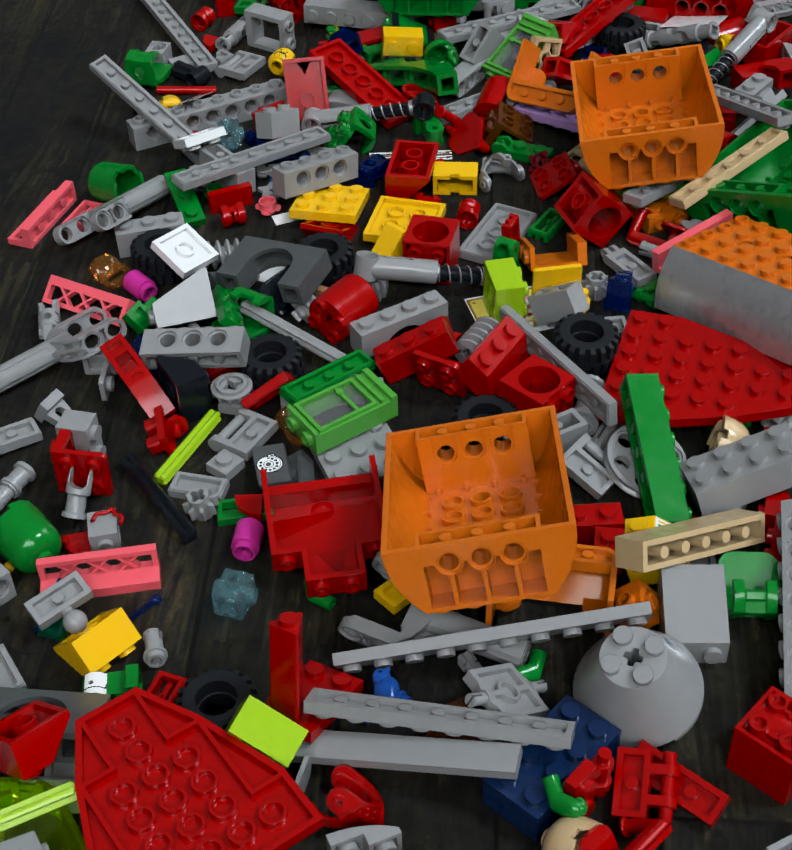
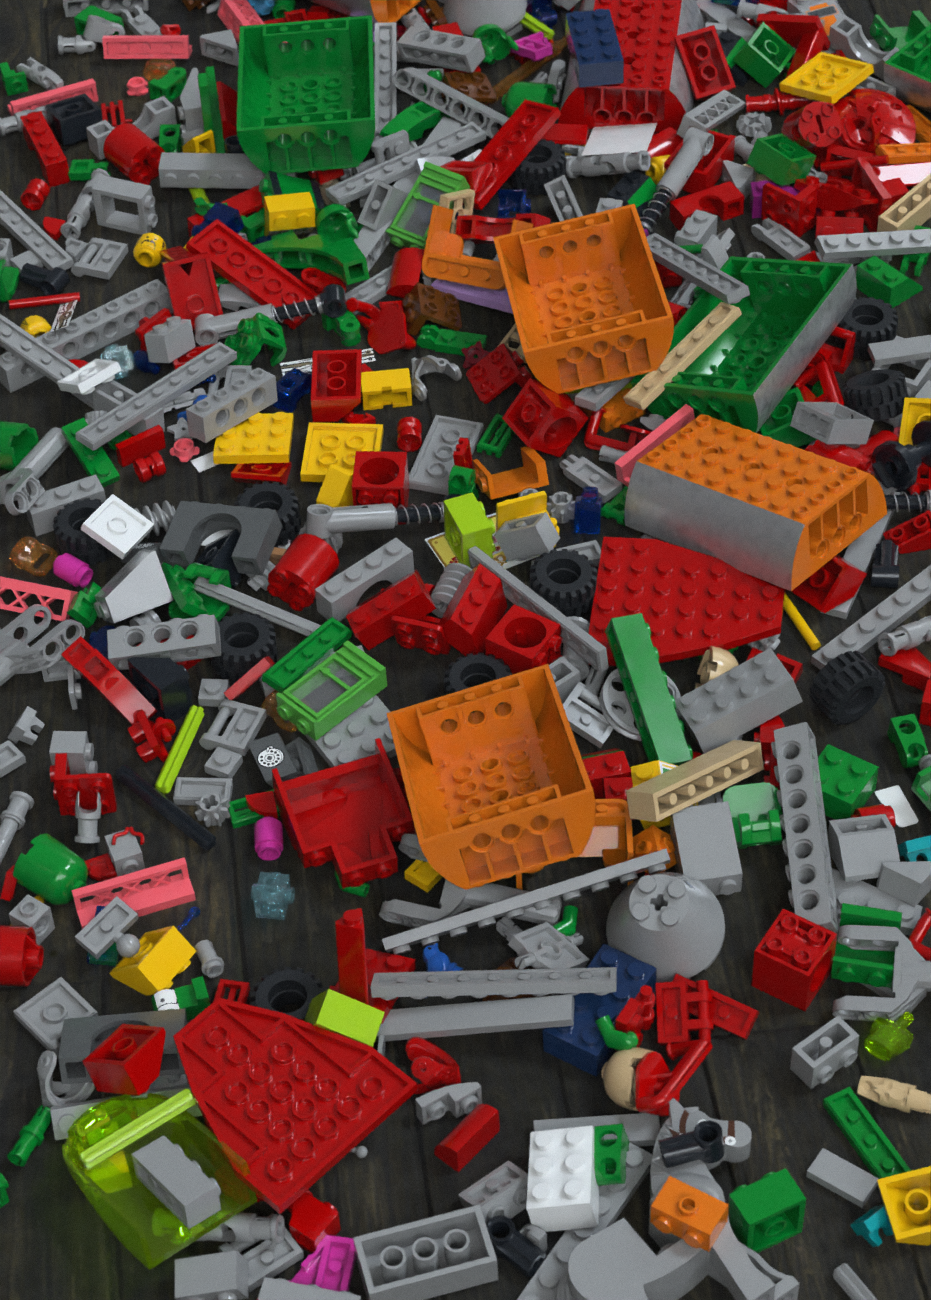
camera: 10 degrees left, 5 degrees up
light grey gear [211,372,253,404] -> none

